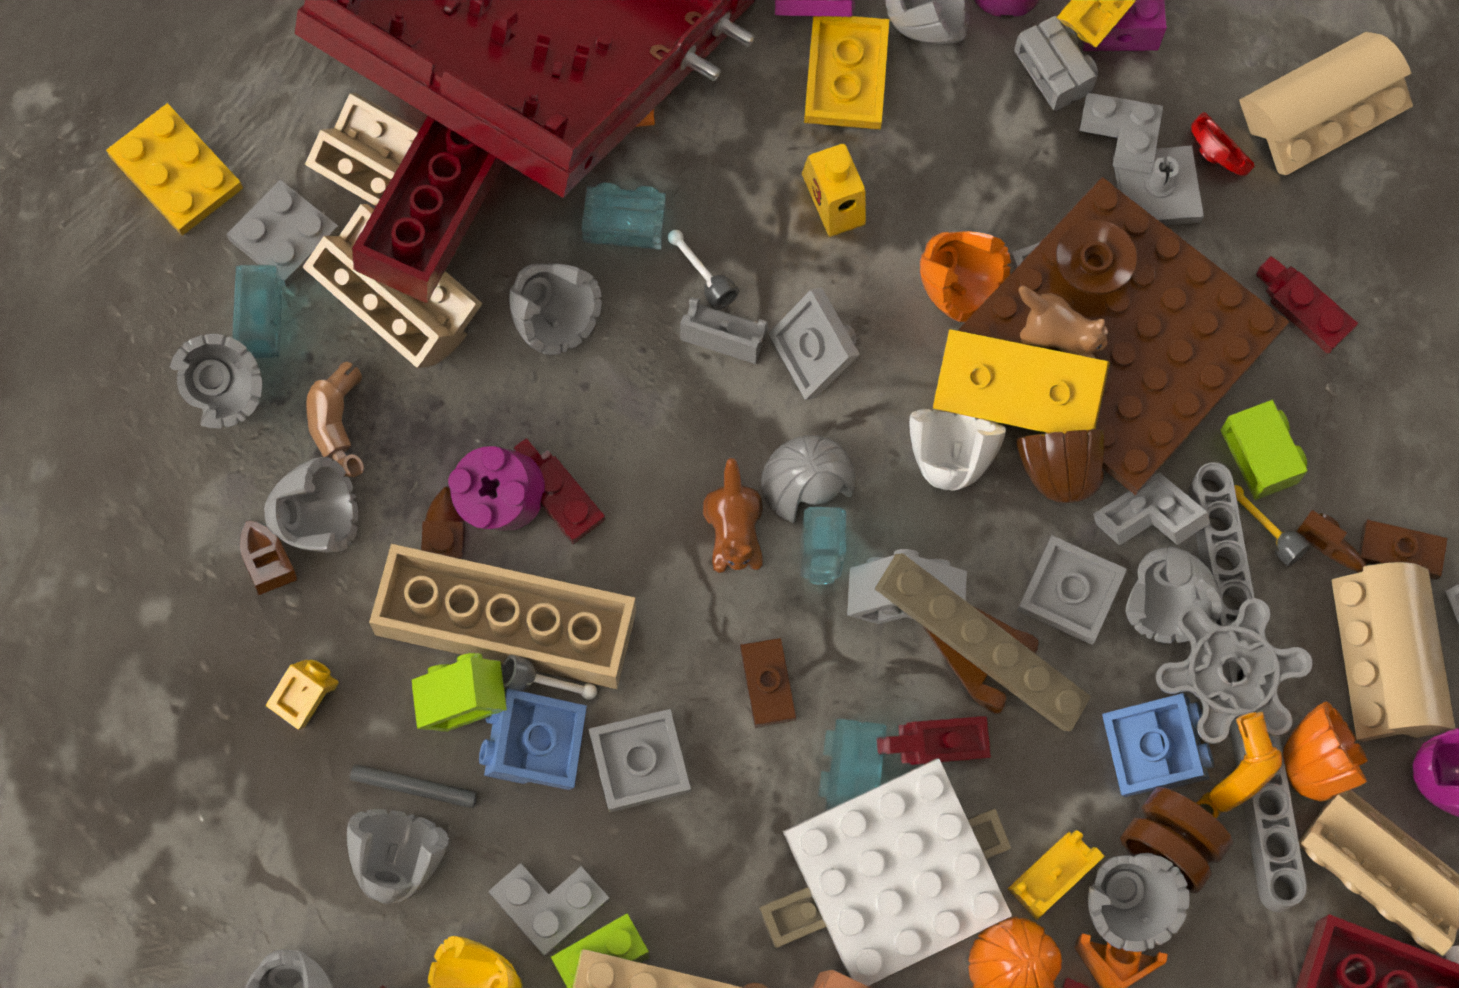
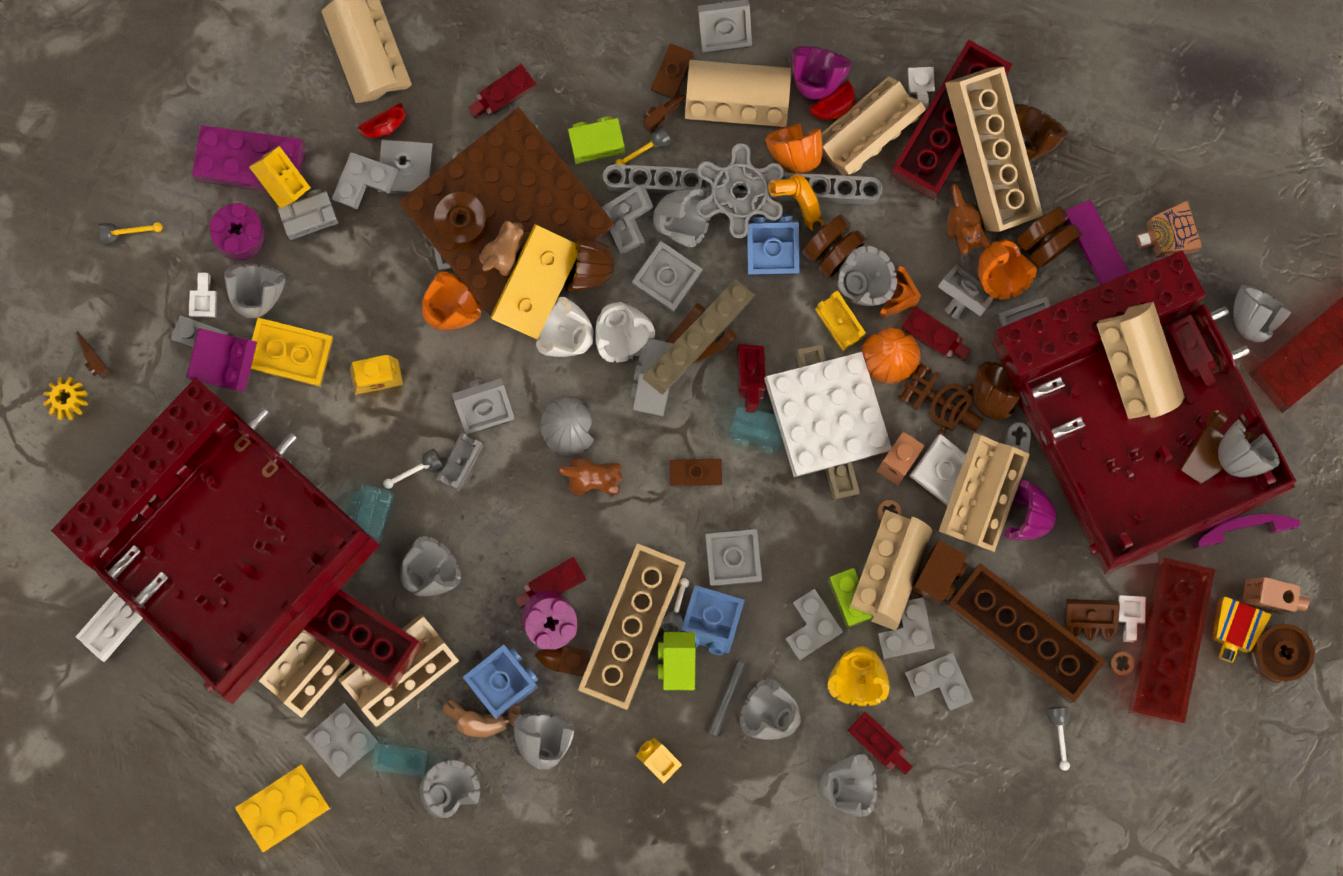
camera: 80 degrees left, 10 degrees up
reddish brown plate [240,520,297,596] -> none
clear light blue brick [800,507,846,585] -> none
none -> medium blue plate [463,645,538,719]
none -> white hair [595,302,655,362]
none -> red plate [809,80,855,120]

